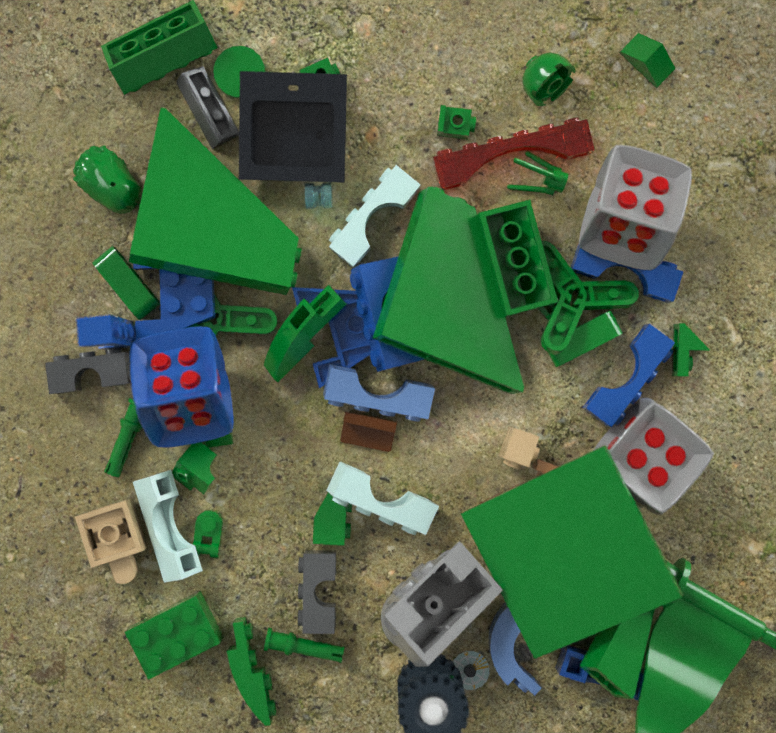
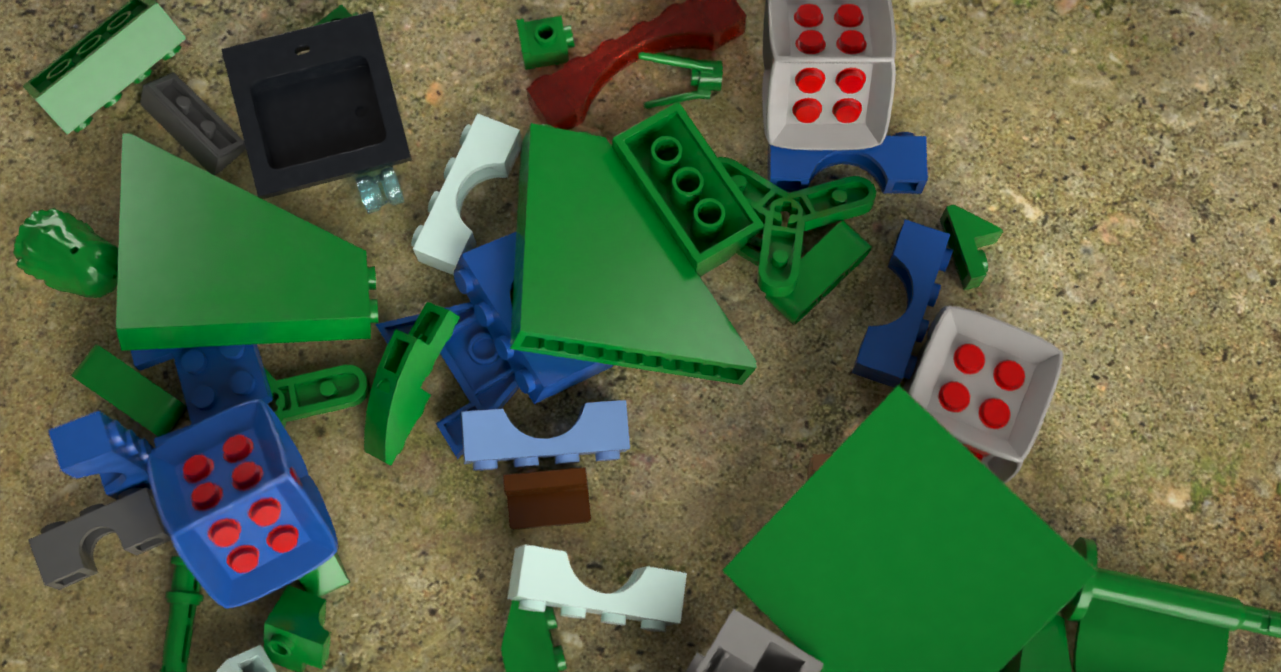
camera: 15 degrees left, 15 degrees down
green tile [213,46,266,98] -> none
tan brick [499,426,540,470] -> none

